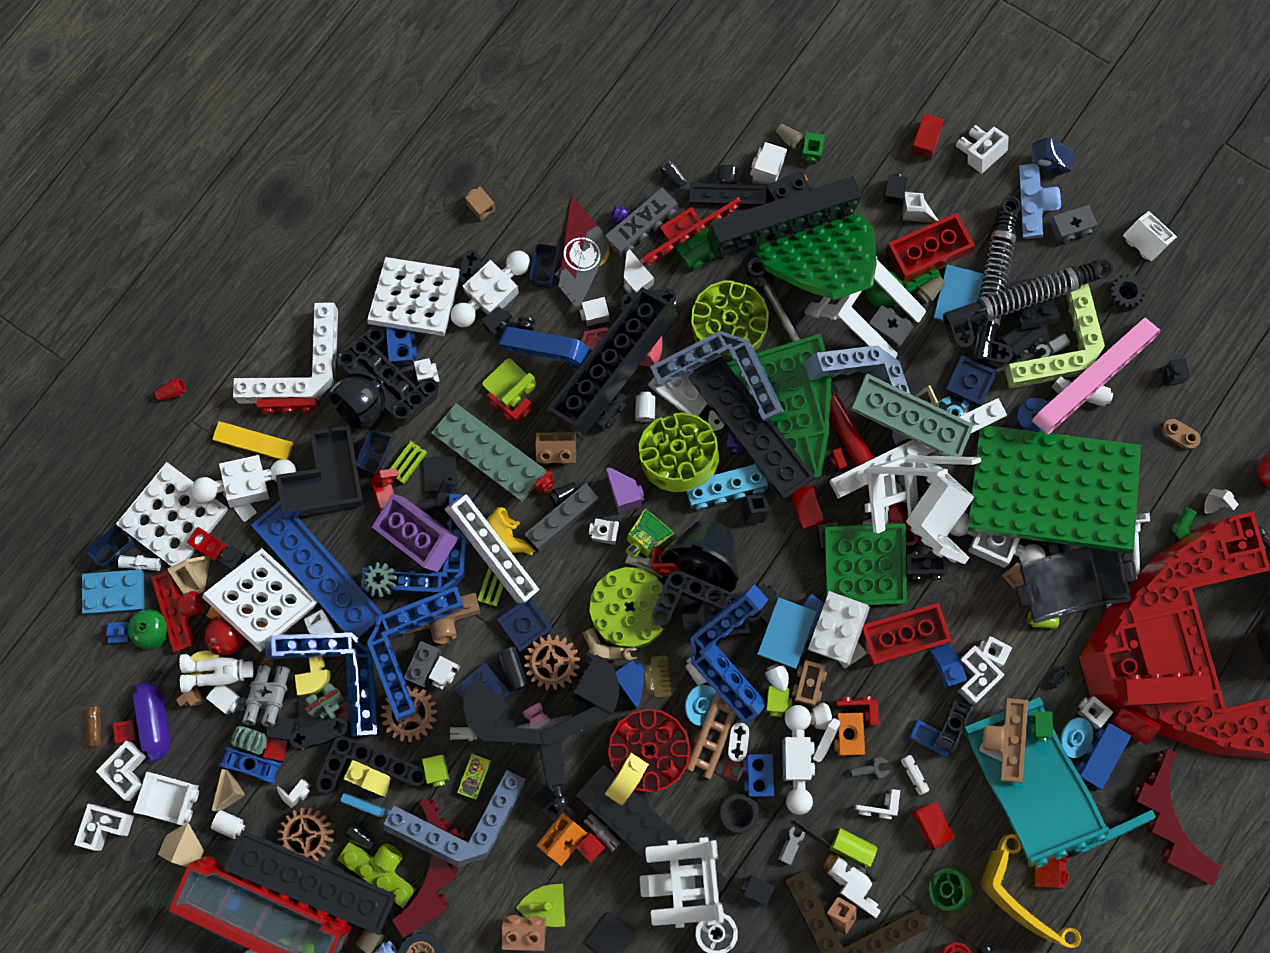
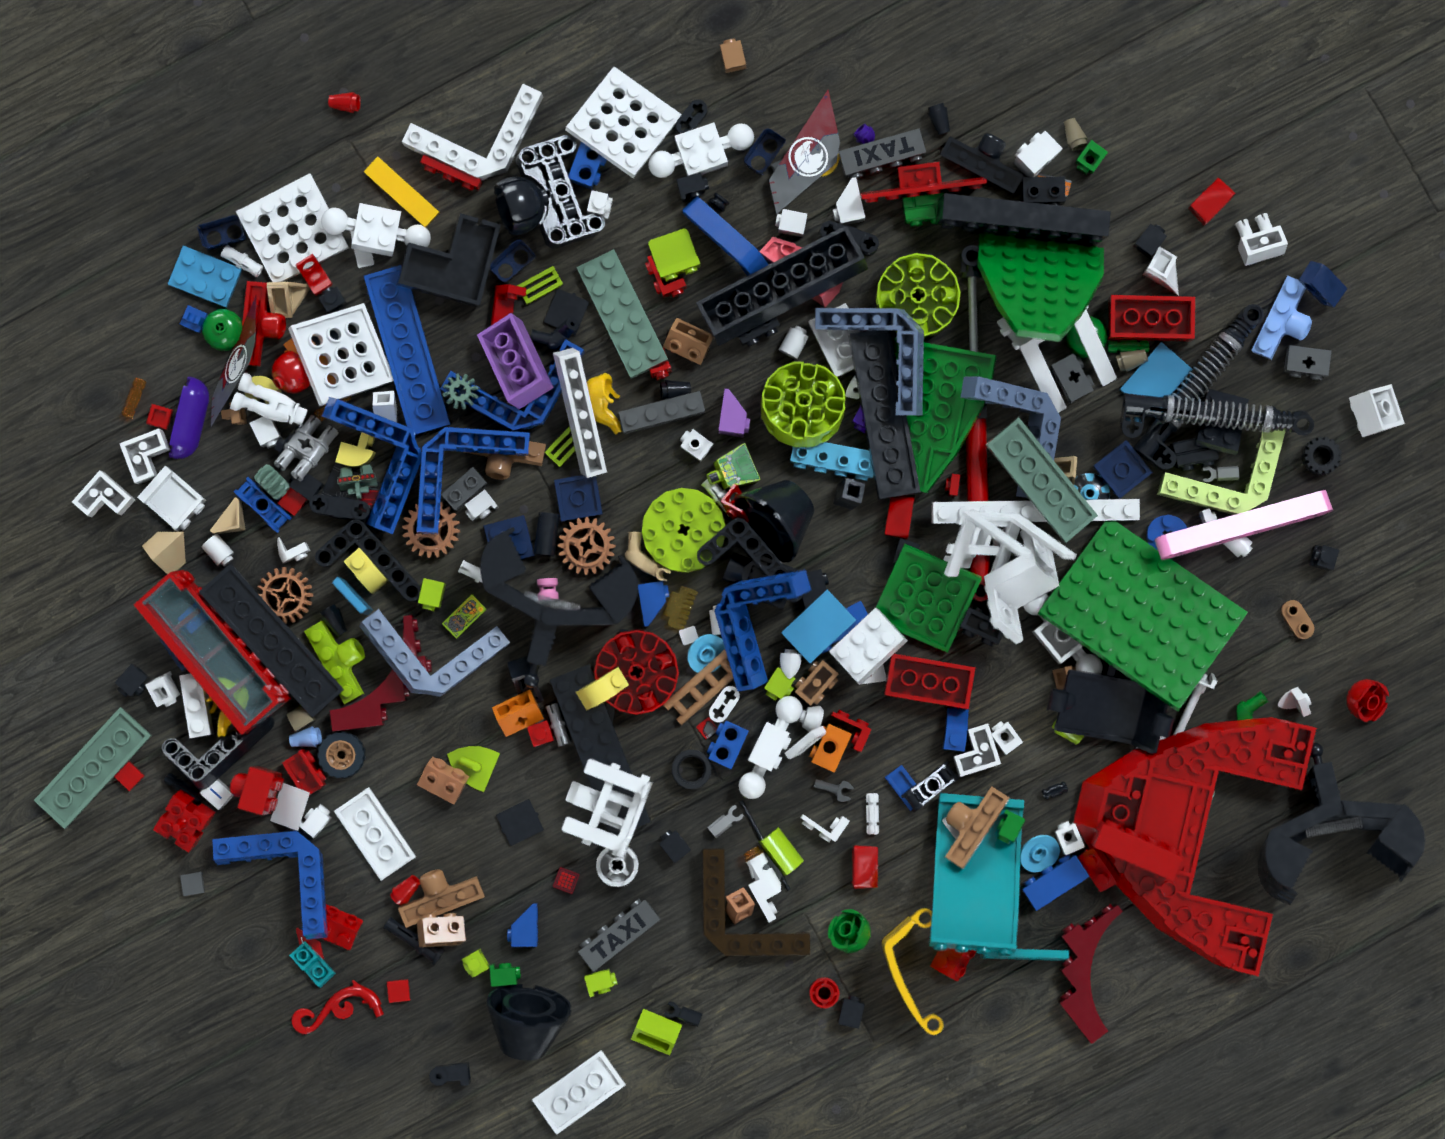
camera: 25 degrees right, 10 degrees up
none -> sticker [211,296,256,427]
none -> white sticker [679,626,698,645]

